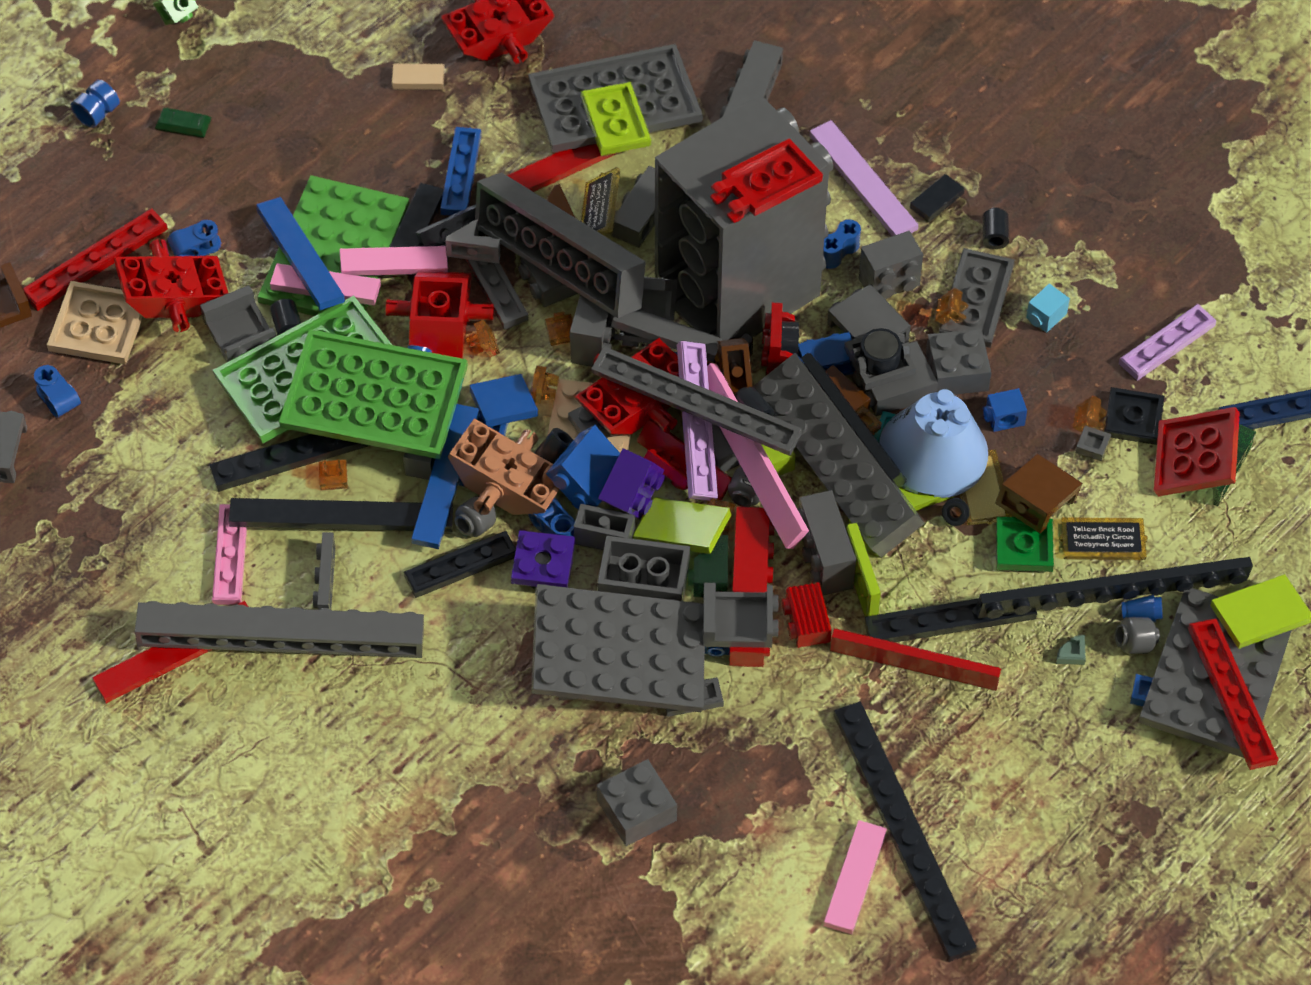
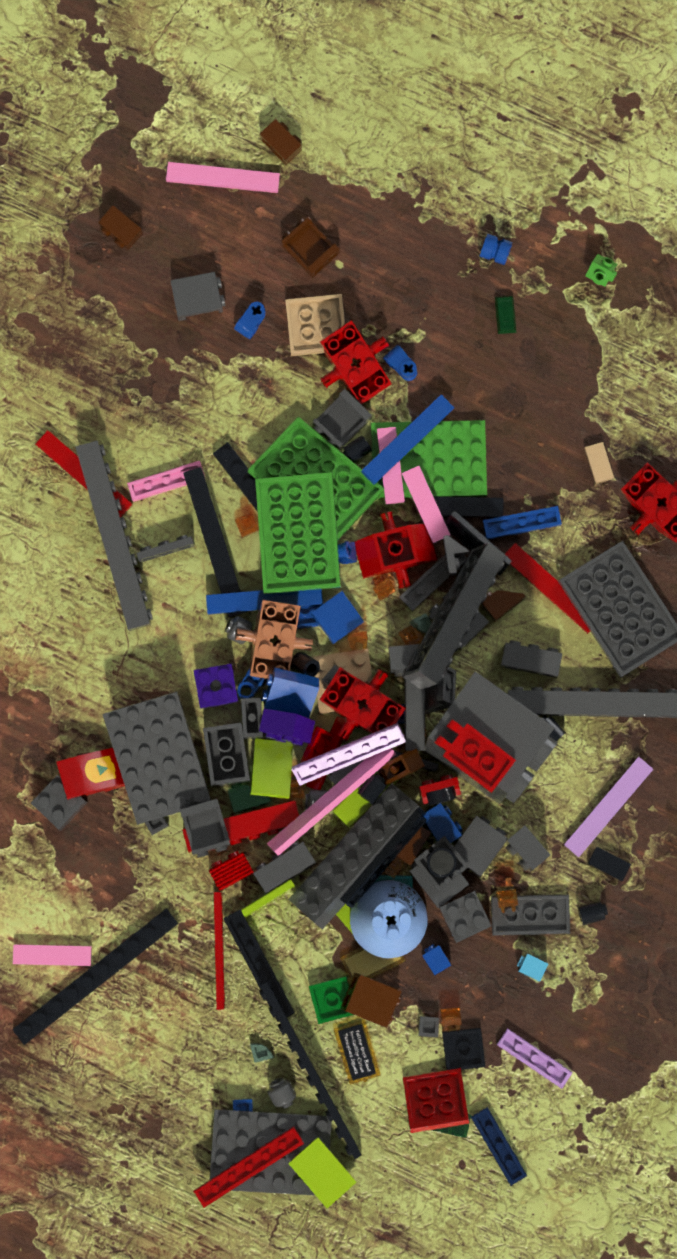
camera: 75 degrees right, 25 degrees up
red tile [22,208,168,311] -> none
black tile [404,531,516,598] -> none
lime tile [581,82,651,156] -> none
piece [581,167,620,235] -> none
dark grey plate [592,346,802,456] -> none
blue axle [823,219,861,269] -> none
black plate [942,498,970,526] -> none
blue cone [1122,594,1163,622] -> none
none -> red slope [56,748,125,800]
none -> sand green tile [409,613,432,633]

